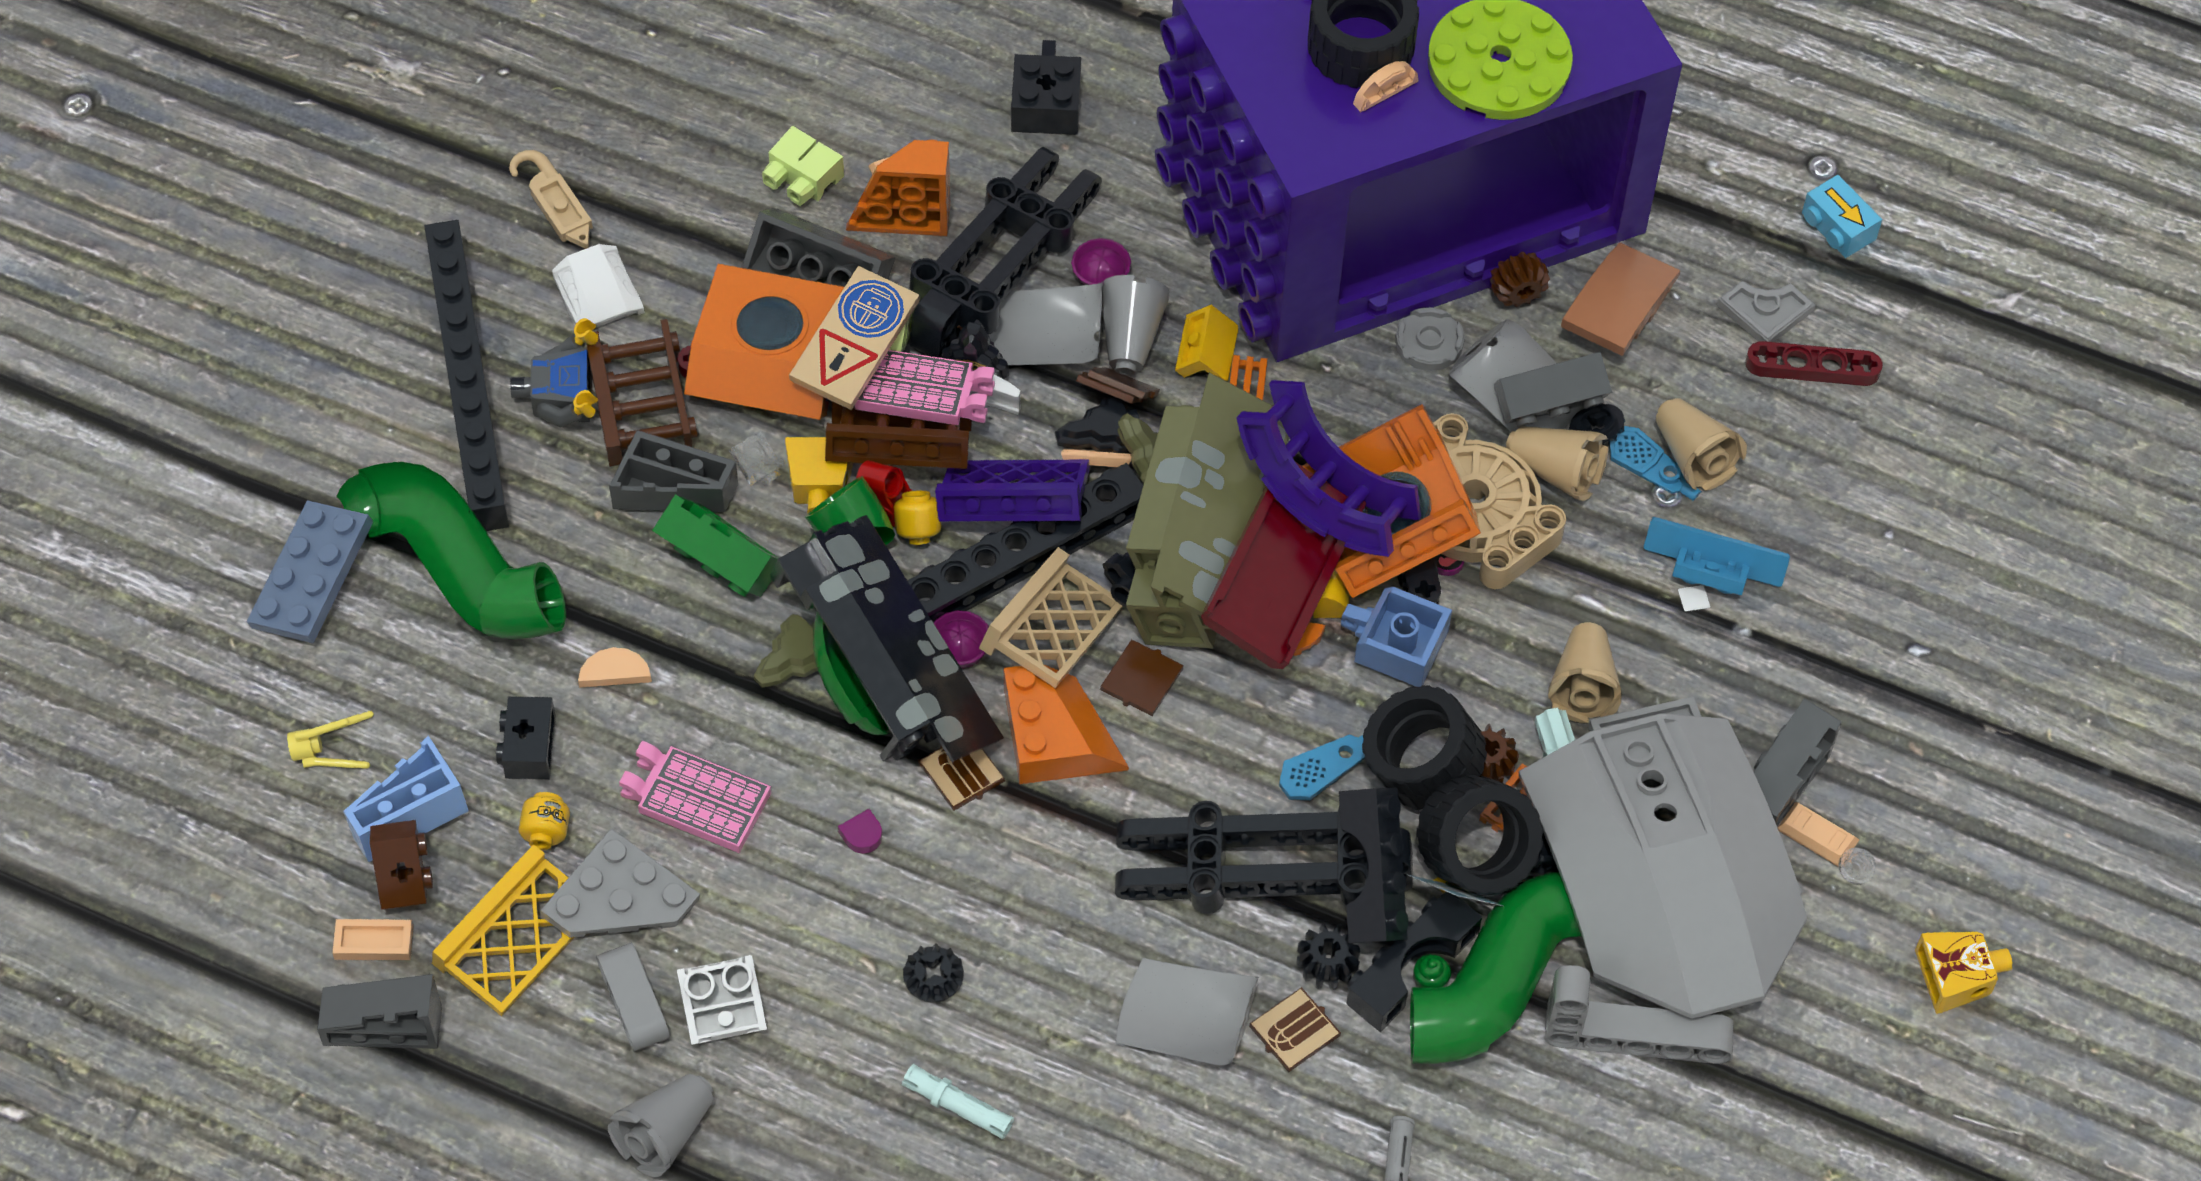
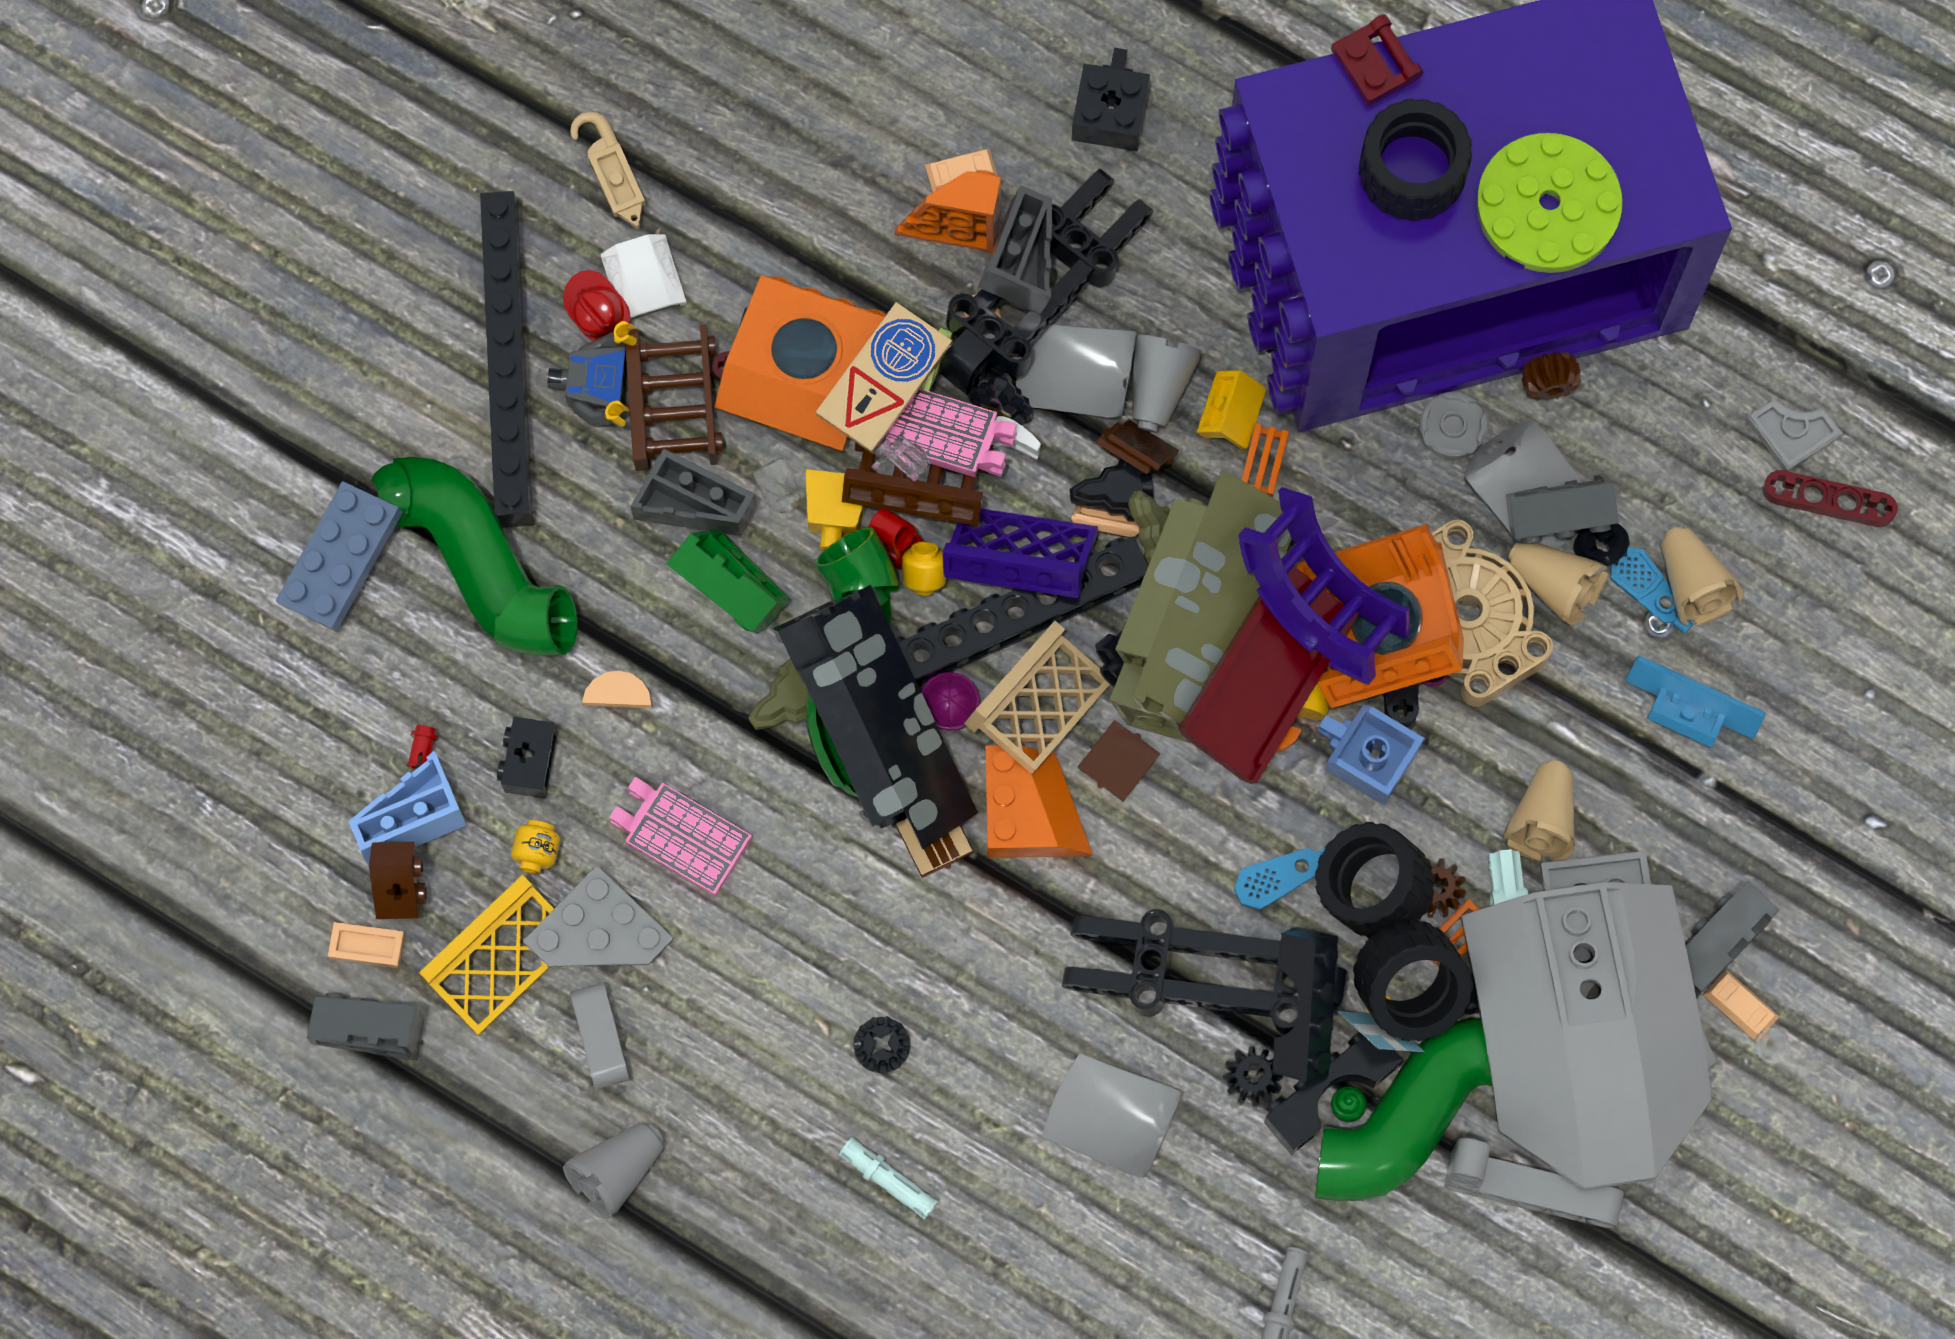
camera: 10 degrees right, 15 degrees up
light yellow plant [287,711,374,769] -> none
white slope [677,955,767,1045] -> none
dark grey slope [742,208,896,287] -> none
yellowish green hips [762,125,844,206] -> none
magenta tile [838,809,882,854] -> none
magenta hat [1071,238,1131,285] -> none
piece [1249,987,1341,1073] -> none
light nougat tile [1353,61,1419,112] -> none
nougat slope [1561,242,1681,356] -> none
white sticker [1678,585,1710,611] -> none
medium azure brick [1802,175,1883,258] -> none
yellow torso [1915,932,2012,1014] -> none
none -> red pin [407,725,439,769]
none -> red piece [563,270,631,341]
none -> clear bracket [871,433,931,482]
none -> dark grey wedge [978,185,1052,314]

